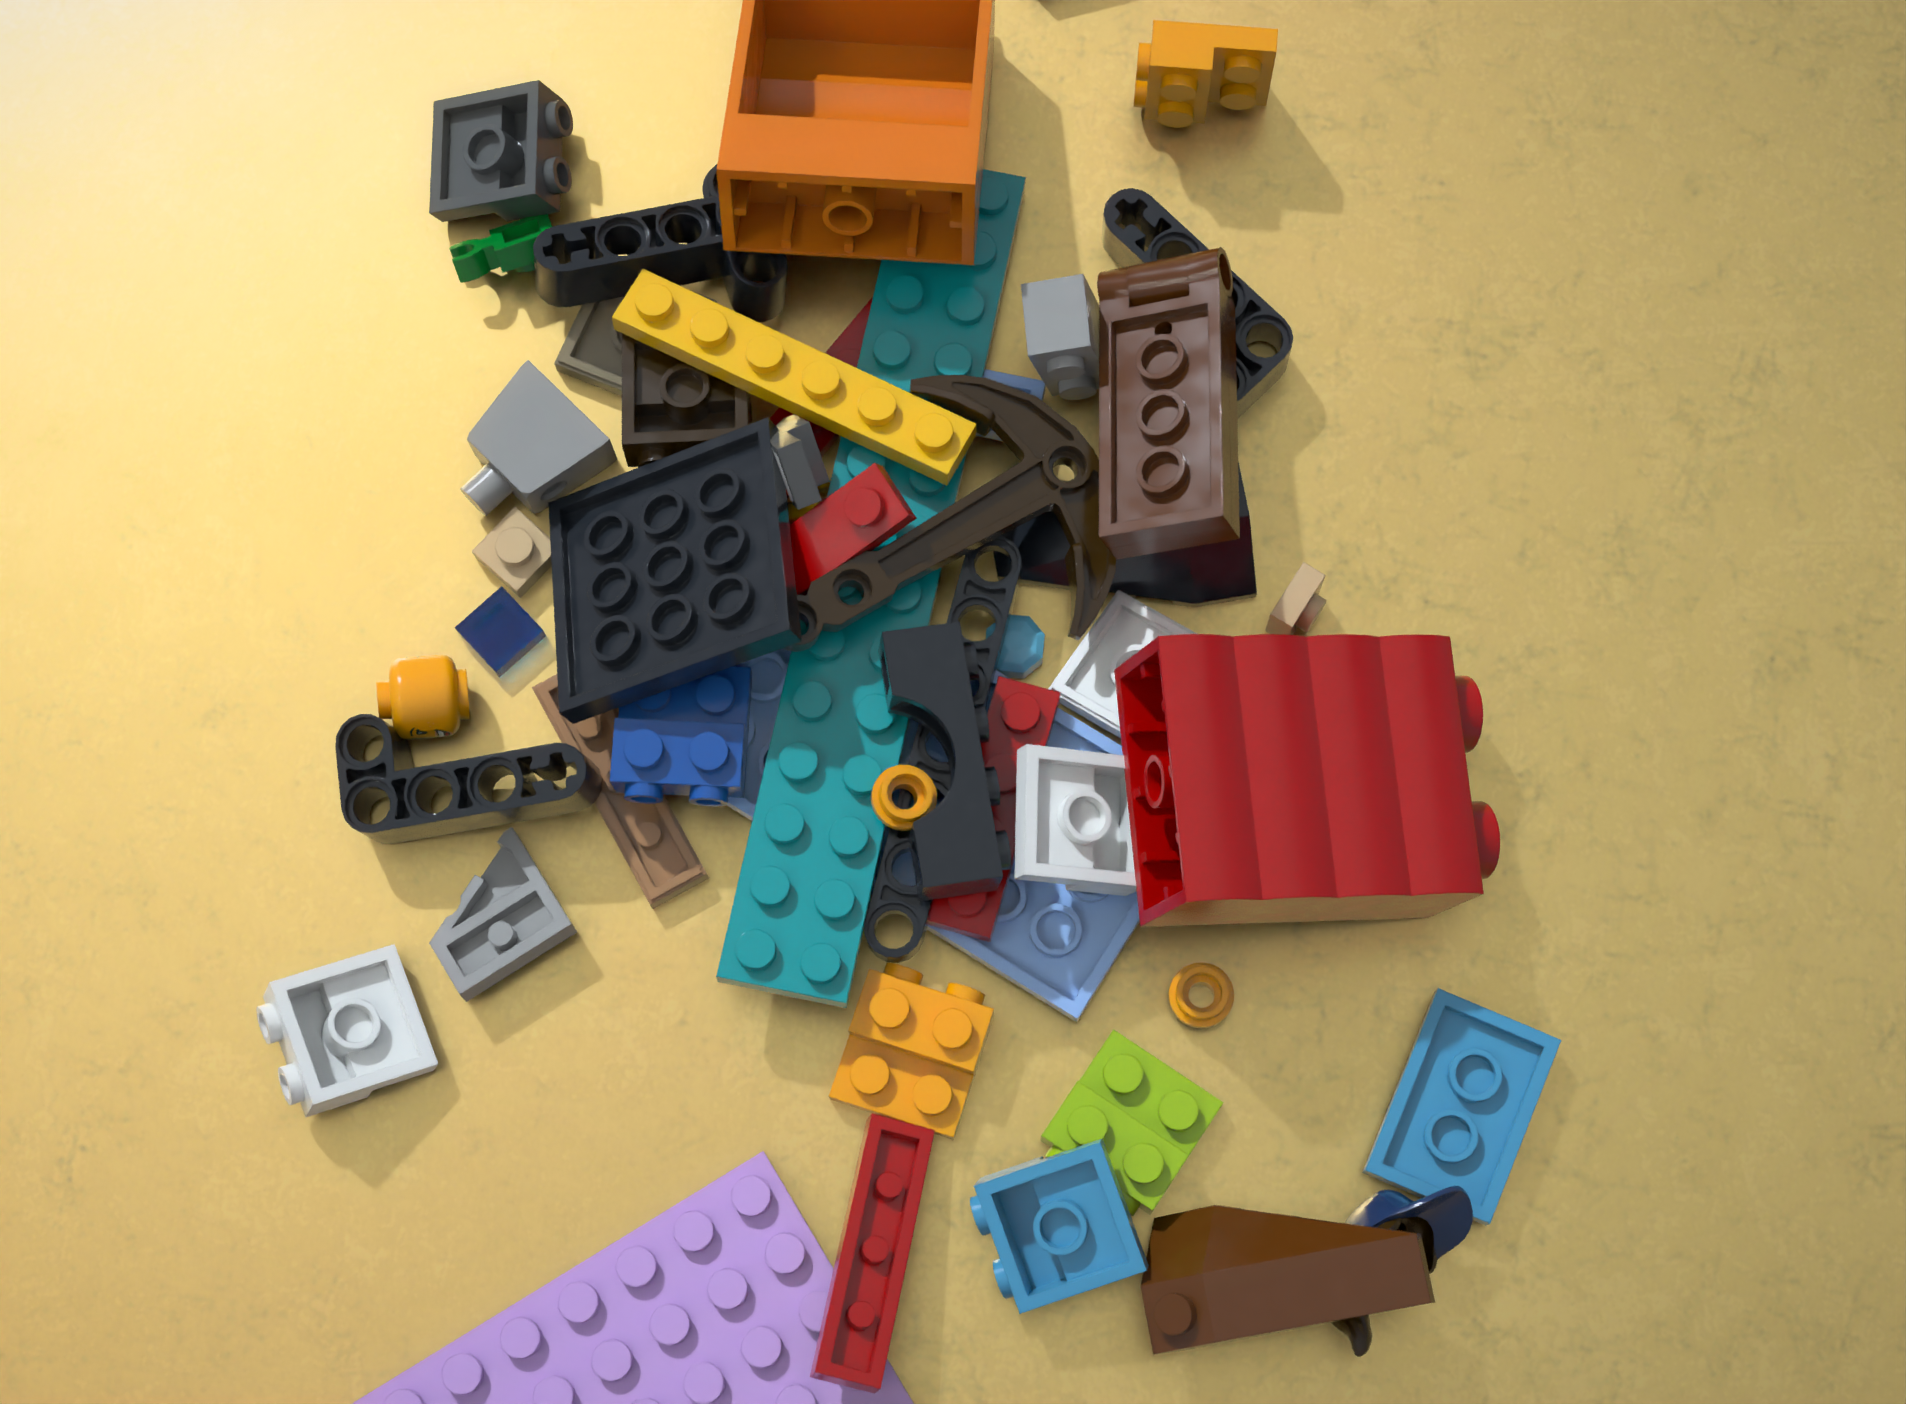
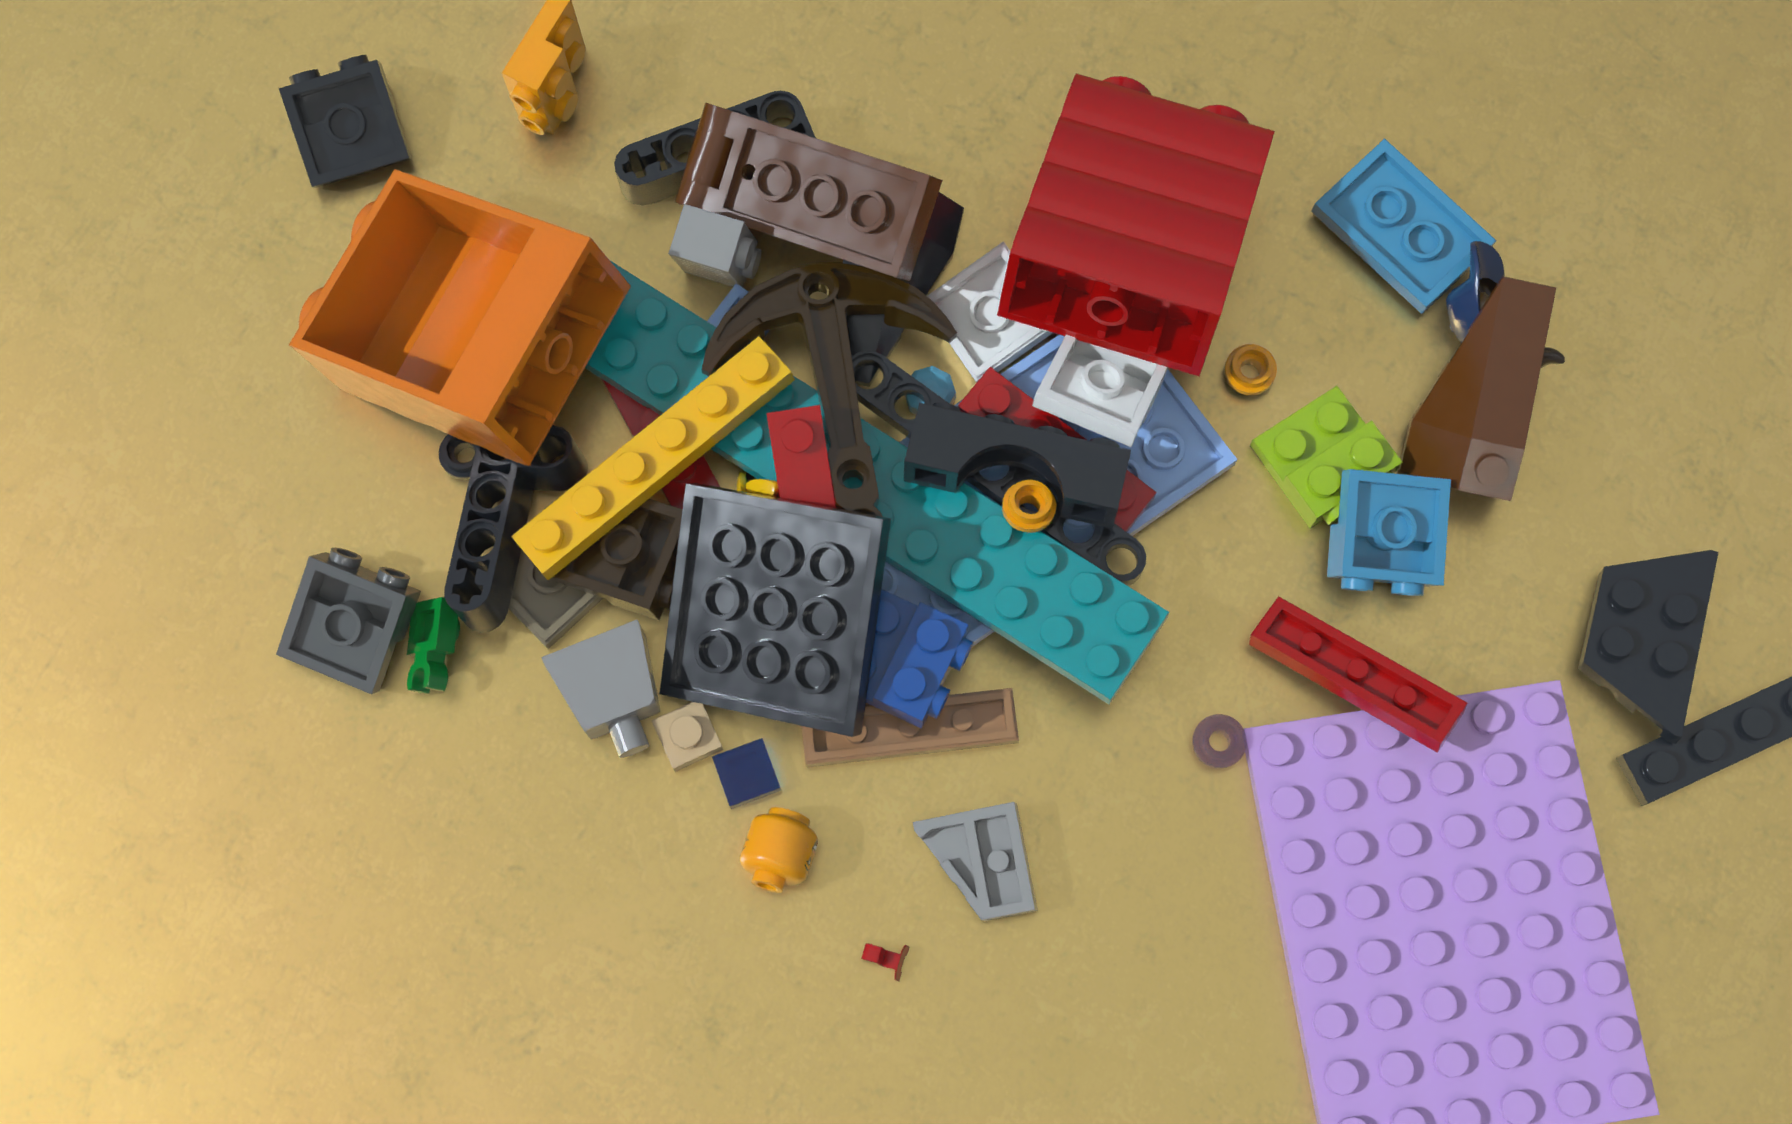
camera: 70 degrees left, 0 degrees up
white plate [257,944,438,1117] -> none
black beam [335,714,602,844] -> none
dark grey slope [770,414,830,510] -> none
light orange plate [829,962,994,1140] -> none
tan plate [1265,562,1327,635] -> none
none -> red piece [861,943,909,982]
none -> plate [1192,714,1247,769]

